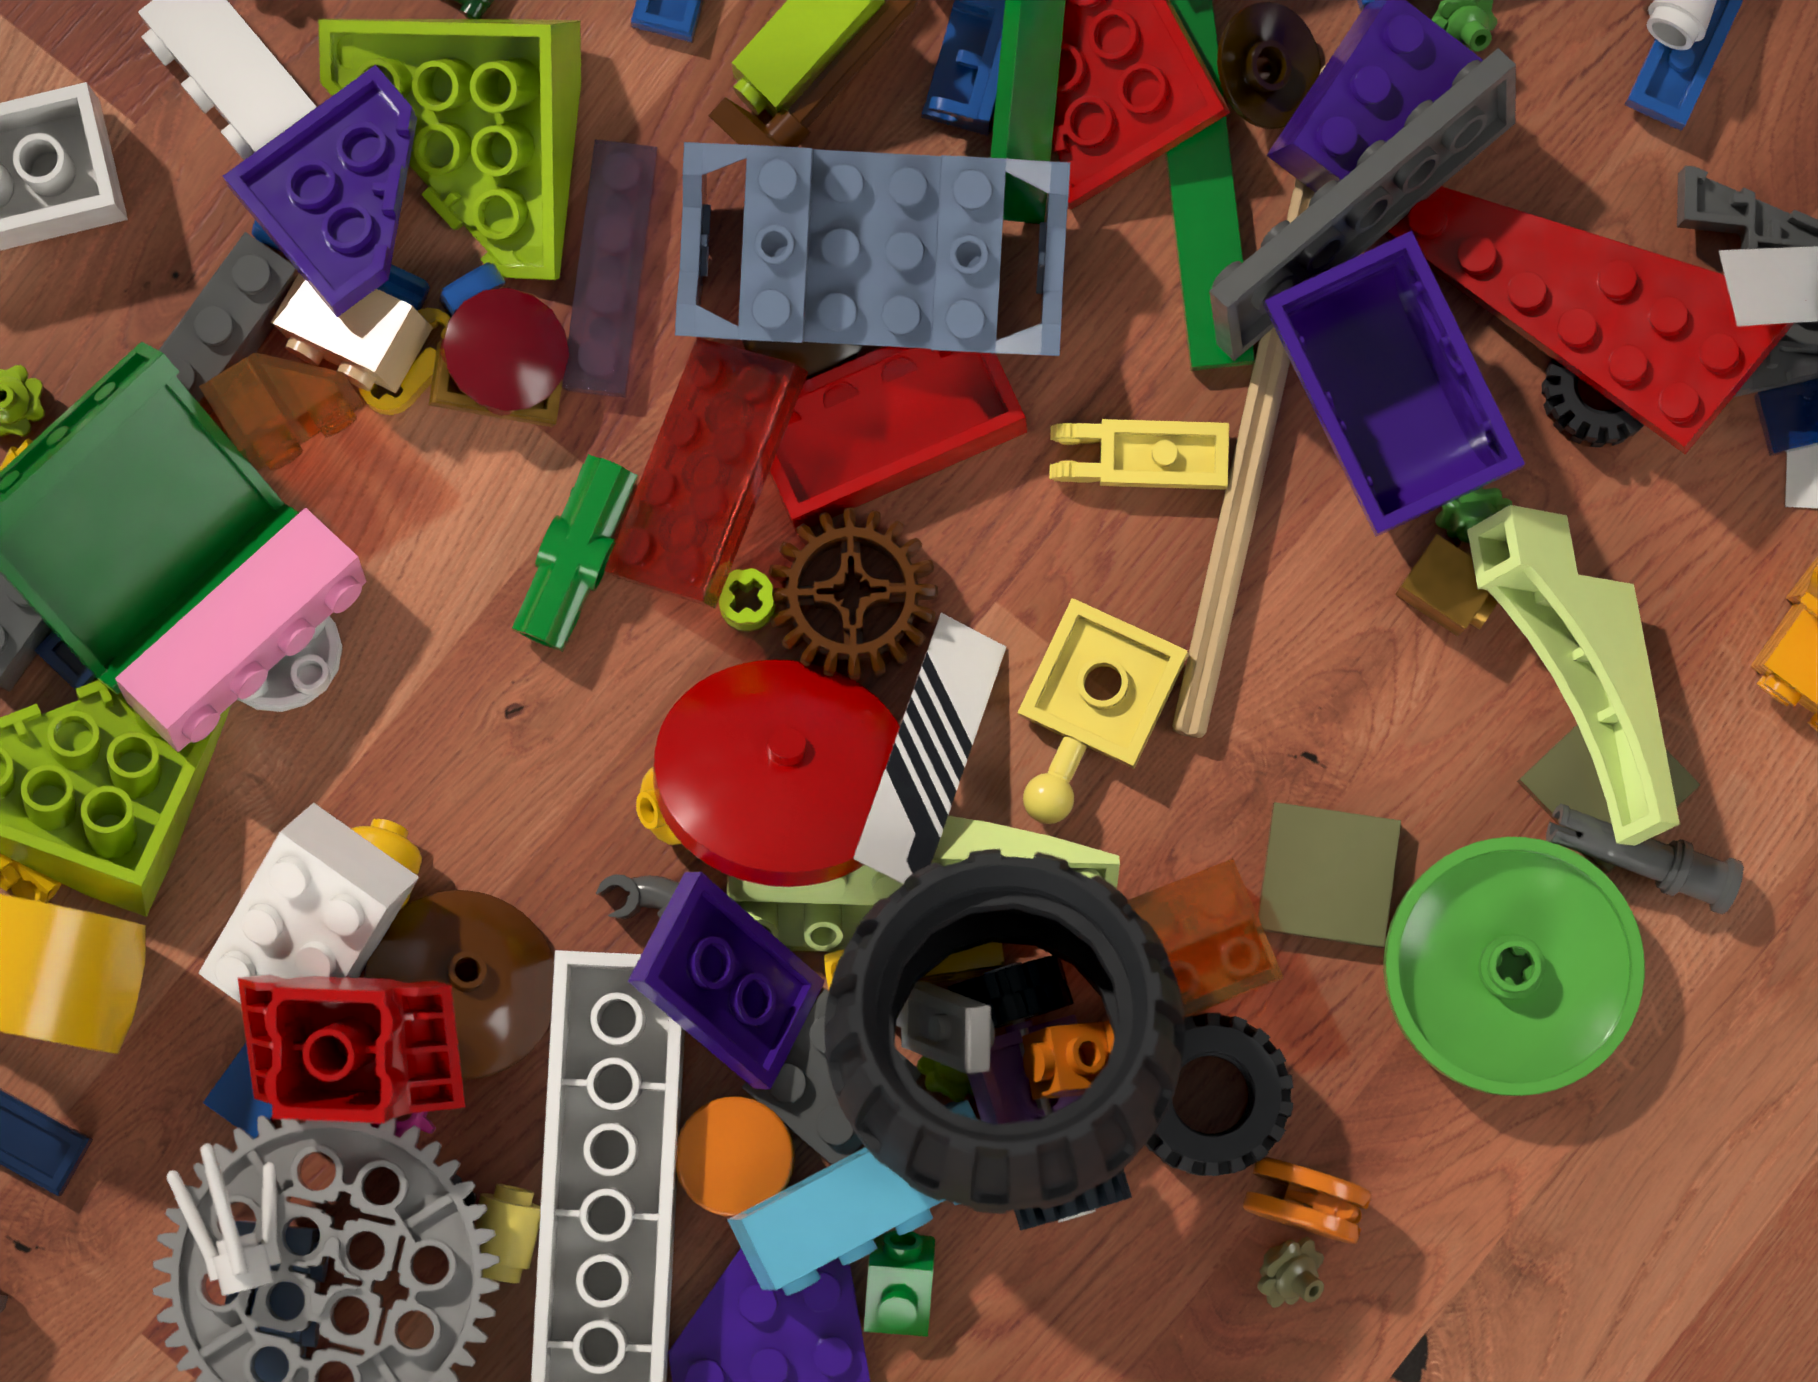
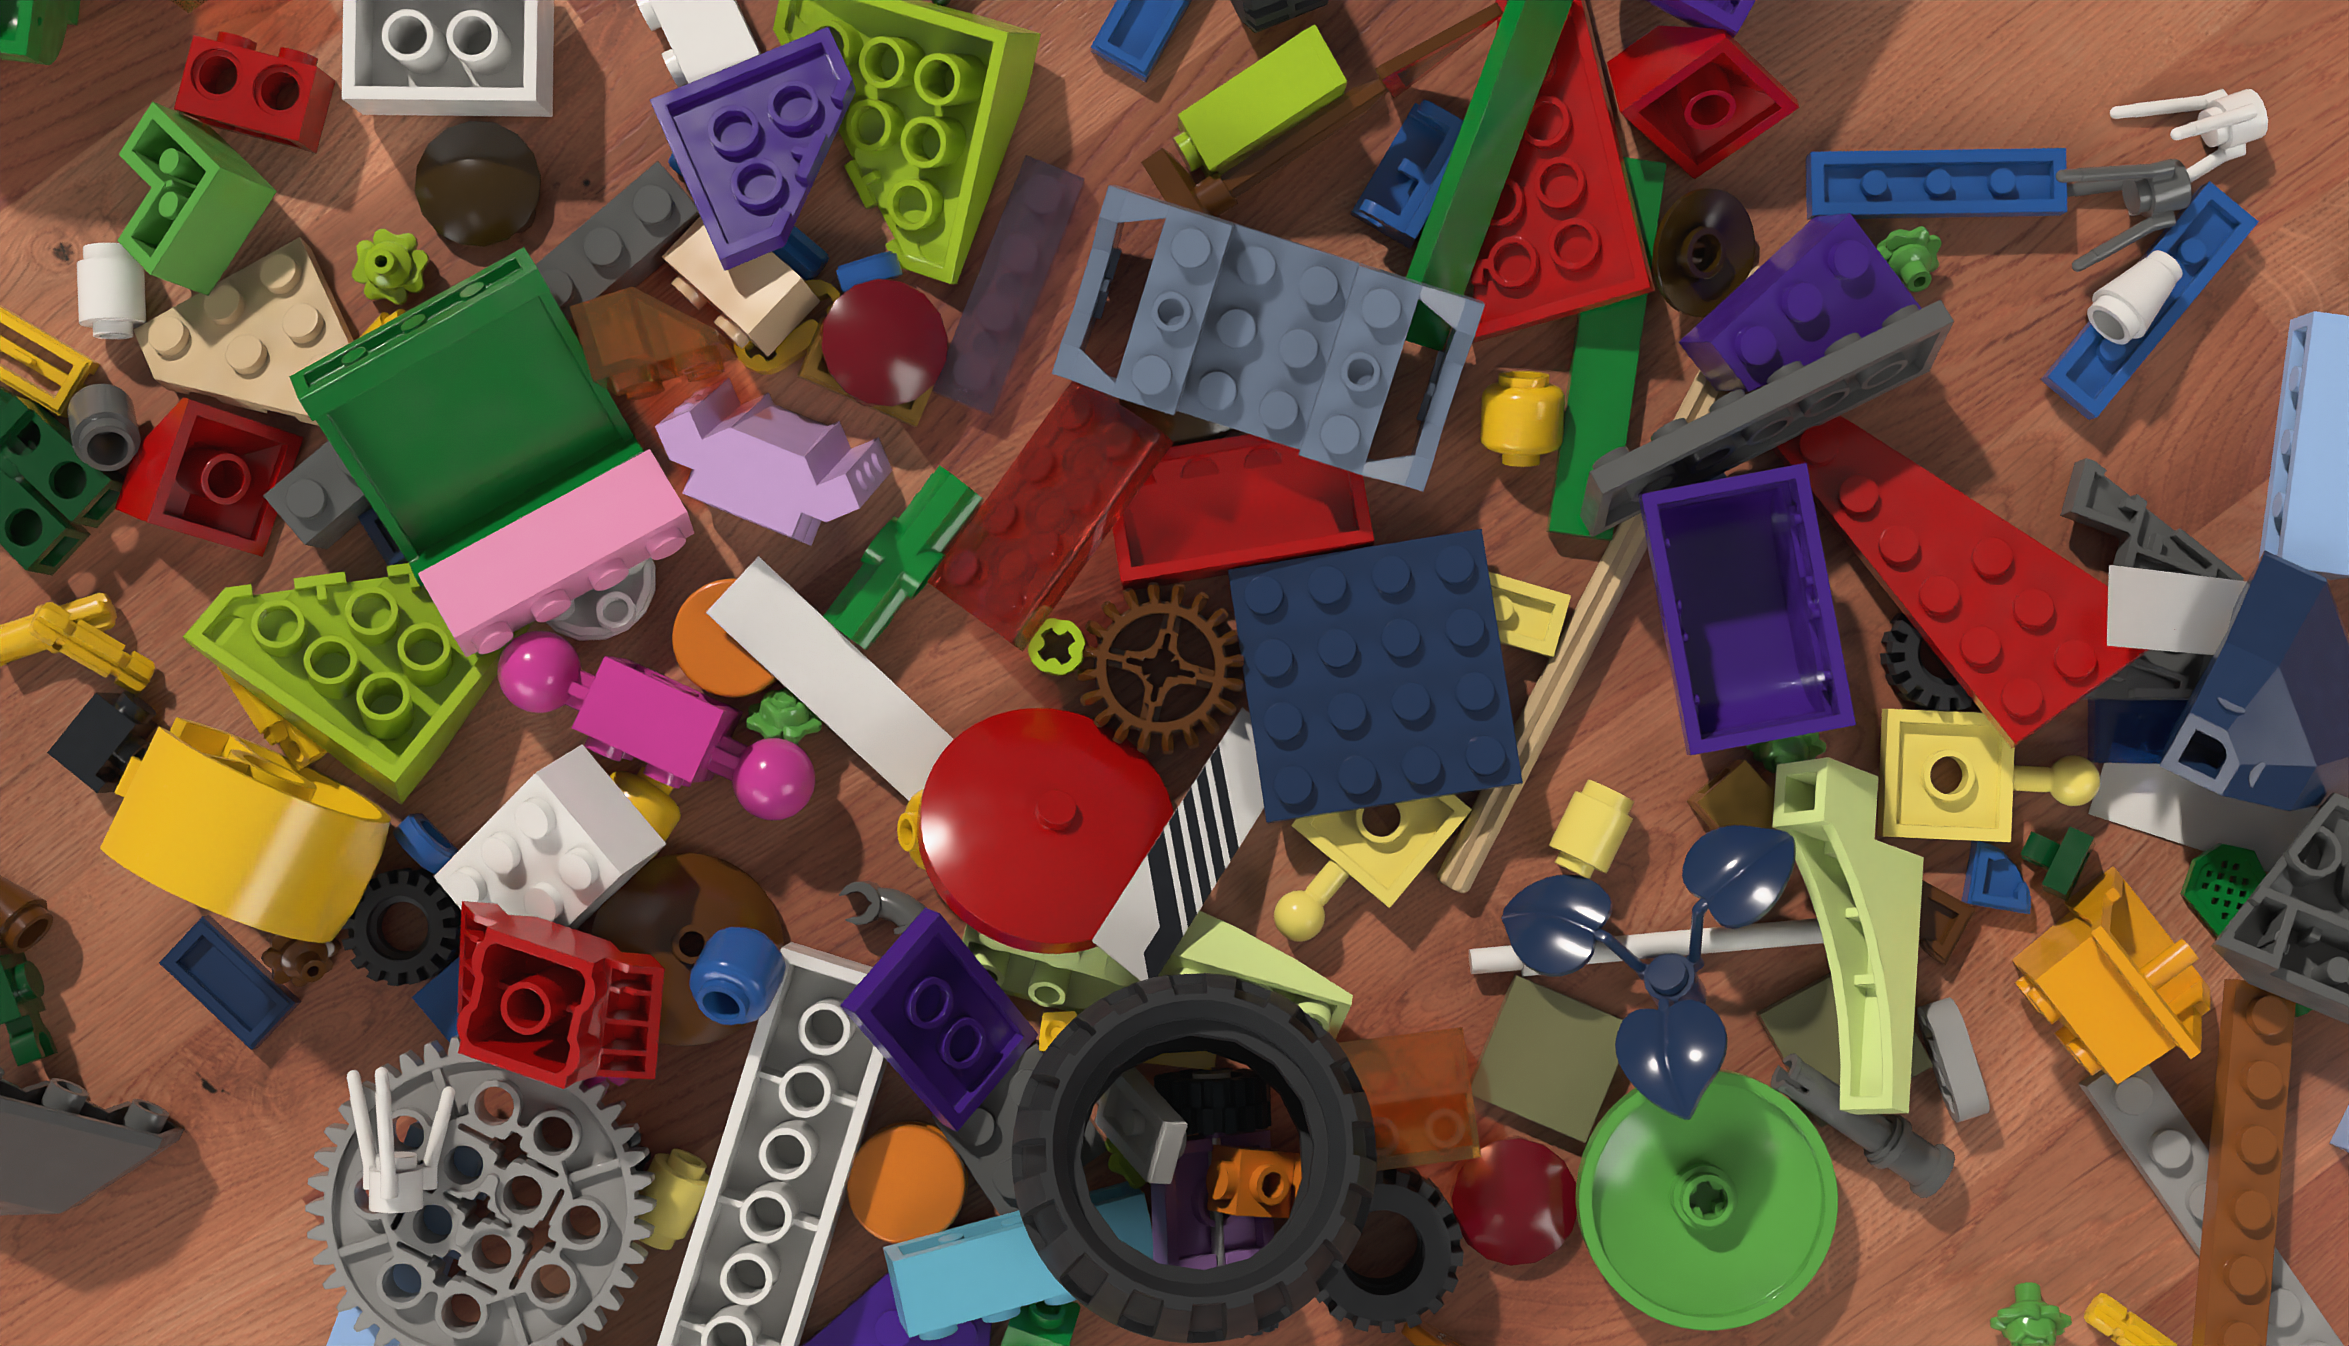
camera: 20 degrees right, 5 degrees up
none -> reddish brown plant [261,933,341,987]
none -> black tyre [342,868,461,986]
none -> blue tile [393,813,459,875]
none -> dark brown dish [415,121,541,247]
none -> dark pink brick [497,630,815,821]
none -> lavender slope [655,378,893,546]
none -> orange head [672,578,779,698]
none -> blue head [689,927,786,1025]
none -> white sticker [706,556,954,801]
none -> bright green plant [746,687,822,745]
none -> dark blue plate [1228,529,1523,824]
none -> dark red dish [1450,1136,1577,1266]
none -> white bar [1469,918,1824,976]
none -> yellow head [1480,371,1565,467]
none -> dark blue plant [1501,825,1796,1120]
none -> light yellow brick [1548,780,1634,879]
none -> light yellow plate [1877,709,2100,842]
none -> light grey beam [1917,997,1990,1123]
none -> reddish brown tile [1919,880,1975,965]
none -> blue tile [1962,841,2031,914]
none -> dark green tile [2020,826,2096,901]

